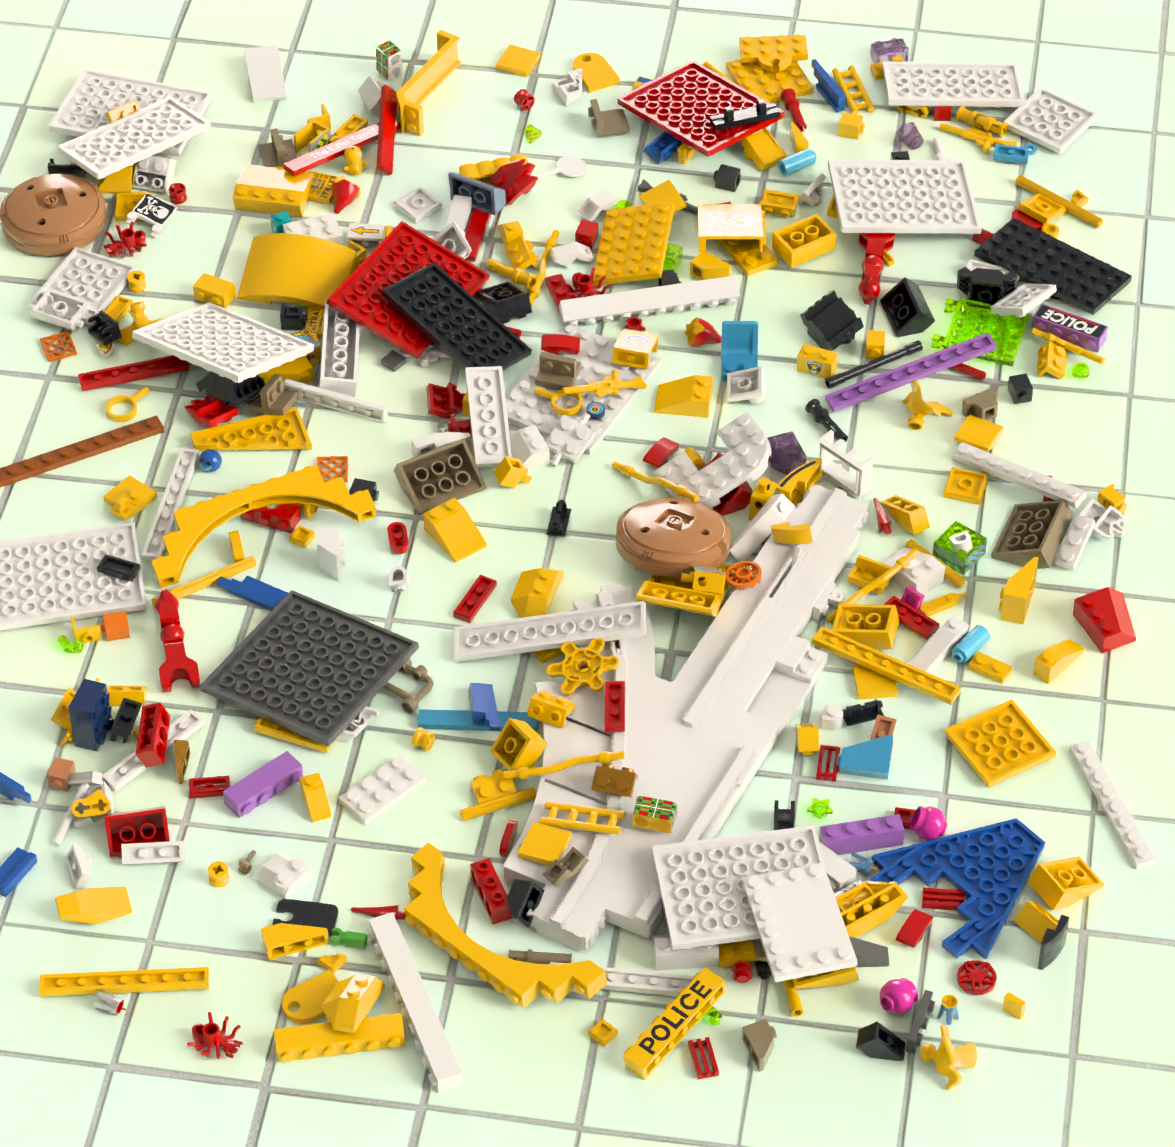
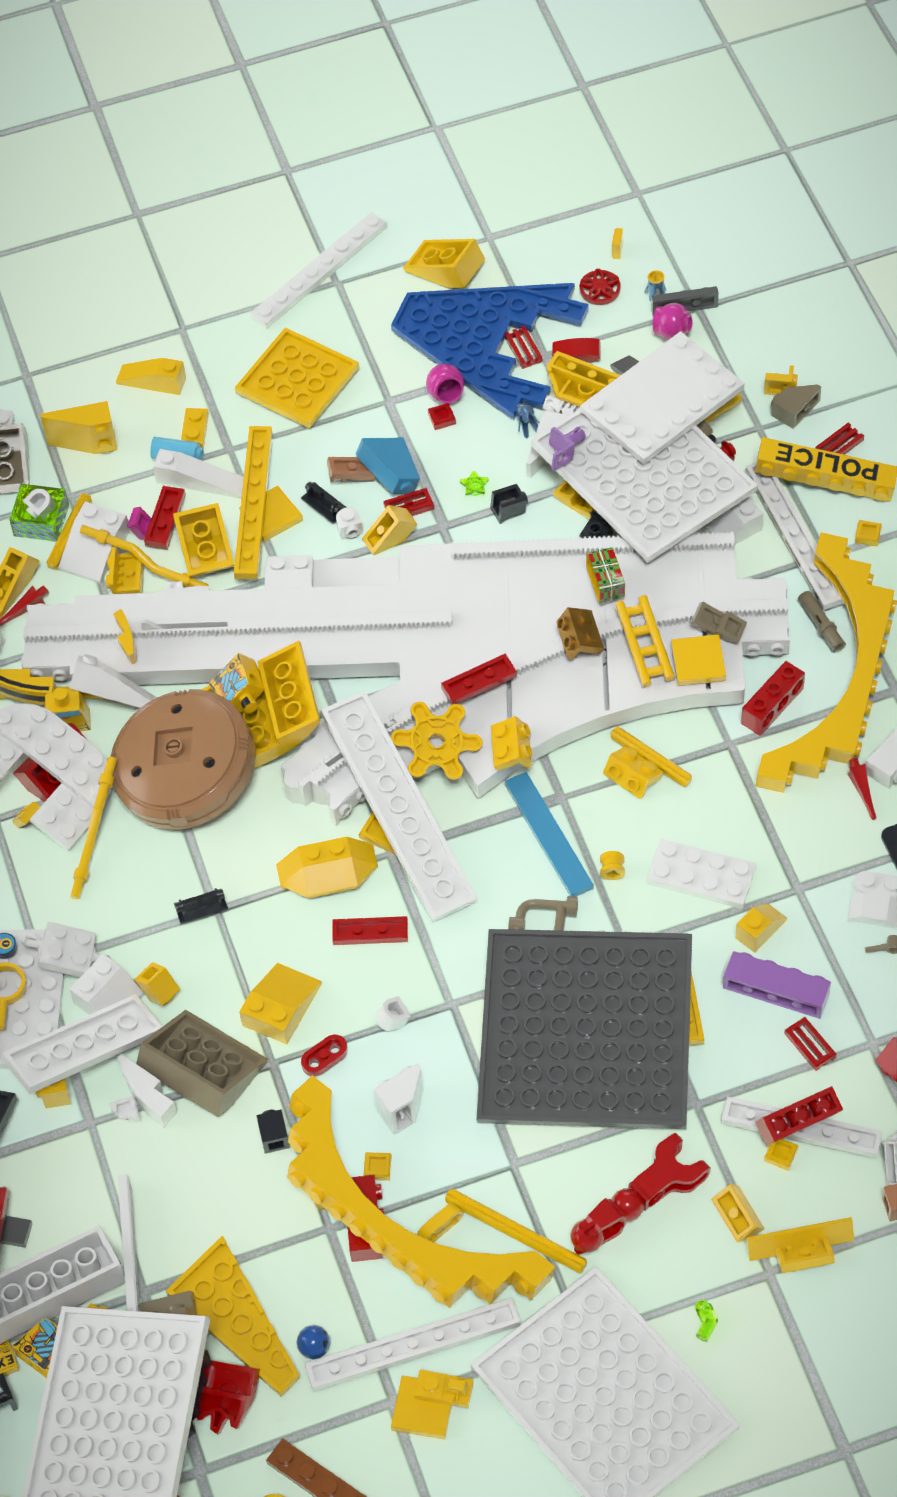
camera: 115 degrees left, 10 degrees up
dark blue brick [68,679,114,752] -> none
yellow bracket [71,616,102,645] -> none
black tile [97,554,141,582] -> none
orange brick [100,611,130,642] -> none
black hinge [110,698,142,743] -> none
pearl gold slope [173,740,191,784] -> none
blue piece [216,575,288,611] -> none
orange window [317,456,348,483] -> none
red slope [426,382,465,418] -> none
red bracket [447,415,472,438] -> none
piece [468,682,500,731] -> none
yellow brick [490,718,547,771] -> none
red tile [499,820,518,857] -> none
yellow bar [503,751,625,779] -> none
black slope [507,879,545,928] -> none
red slope [642,437,679,468] -> none
orange wheel [726,561,762,590] -> none
medium lavender brick [819,814,904,855] -> none
black slope [856,1021,906,1061] -> none
yellow animal [919,1025,977,1090] -> none
yellow piece [920,592,967,617] -> none
yellow panel [1014,901,1059,943] -> none
slope [1038,915,1069,970] -> none
wedge [1073,587,1136,654] -> none
none -> medium lavender bracket [549,427,586,471]
none -> yellow bracket [764,365,798,395]

